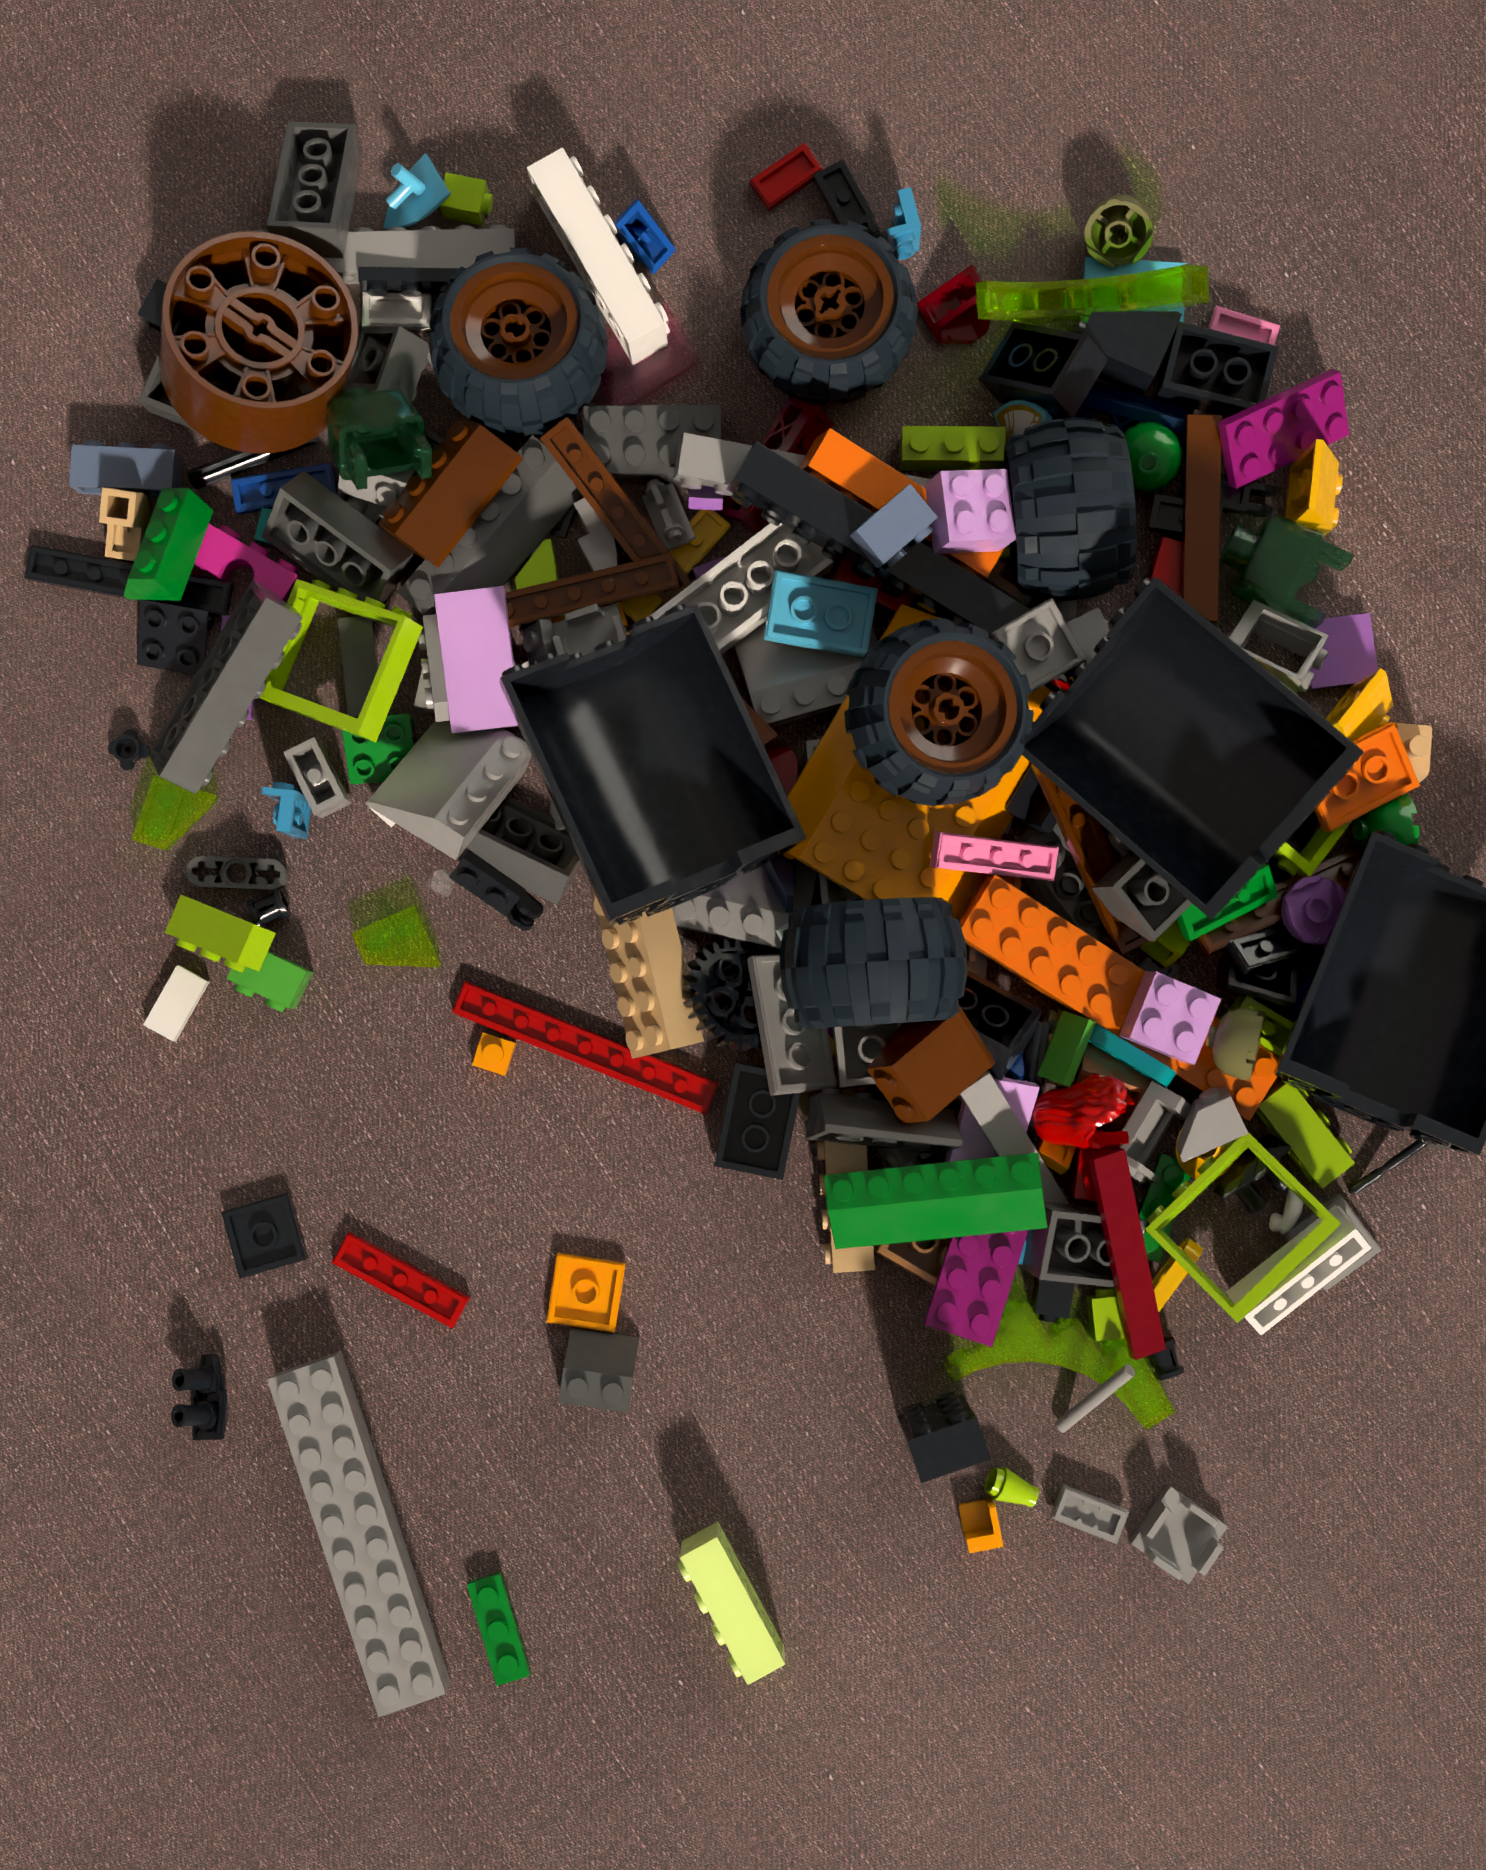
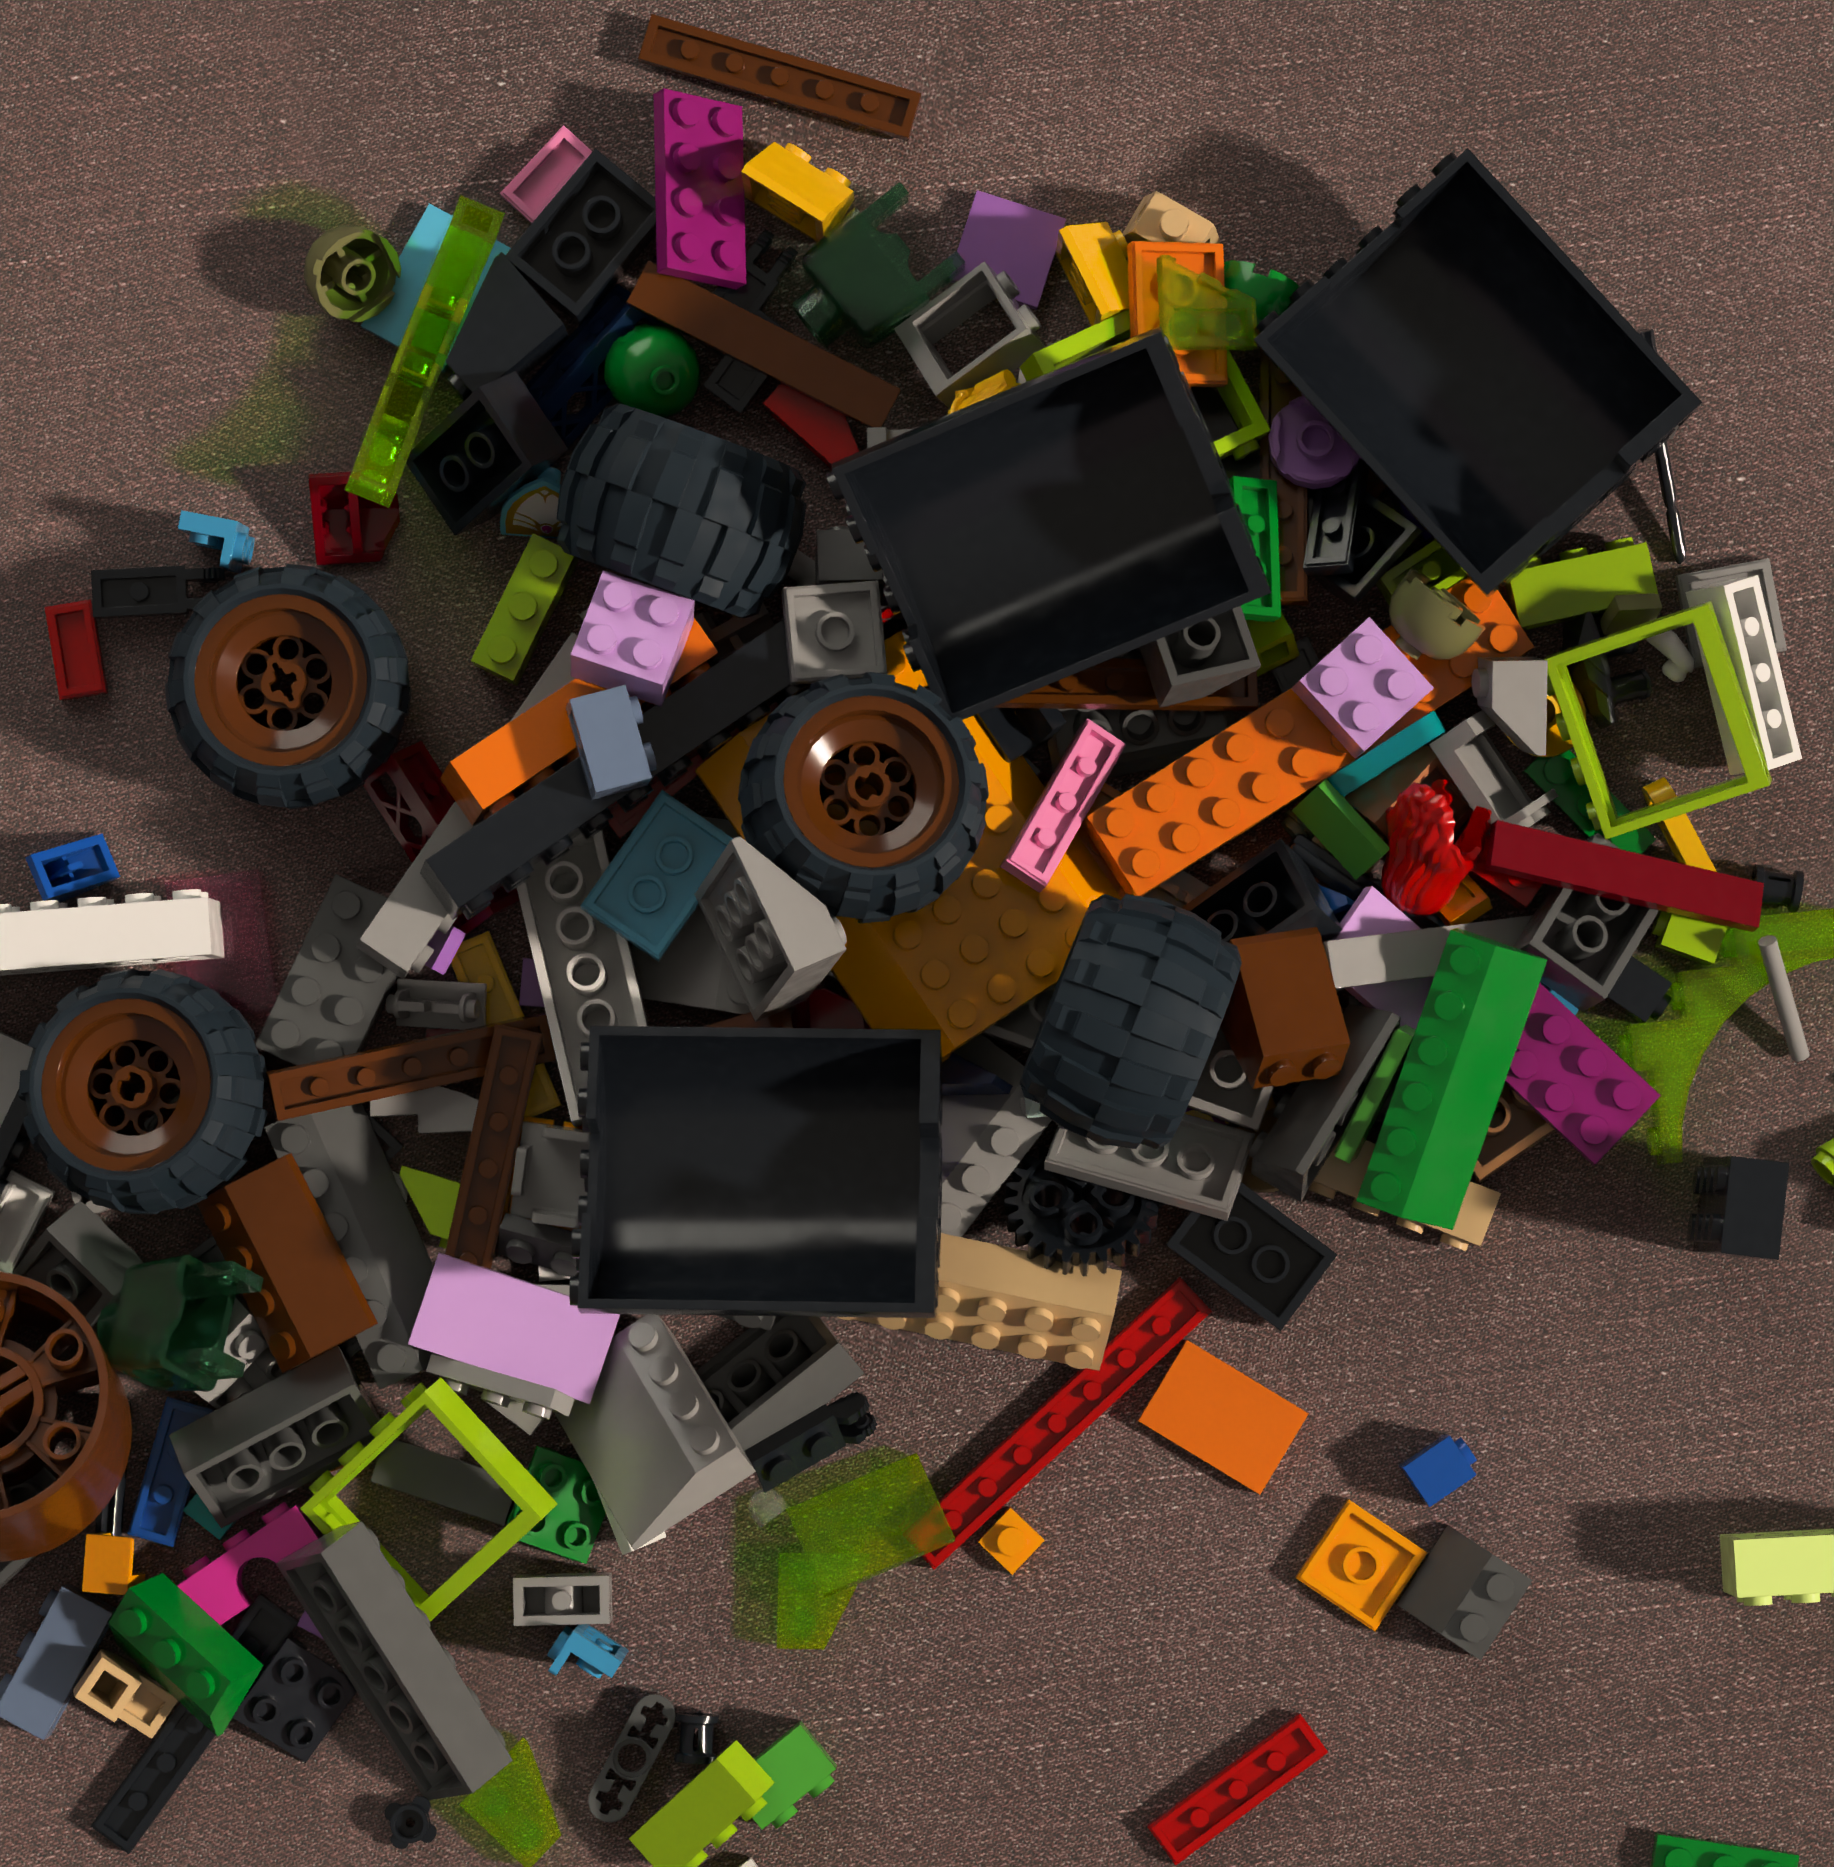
camera: 65 degrees left, 0 degrees up
none -> light orange panel [82,1532,145,1595]
none -> reddish brown plate [638,14,921,141]
none -> light grey slope [694,836,847,1022]
none -> clear neon green tile [786,1453,955,1598]
none -> orange tile [1137,1340,1309,1495]
none -> clear neon green wing [1156,255,1258,350]
none -> bright green tile [1334,1024,1416,1164]
none -> blue brick [1399,1434,1477,1507]
none -> olive tile [1599,593,1662,635]

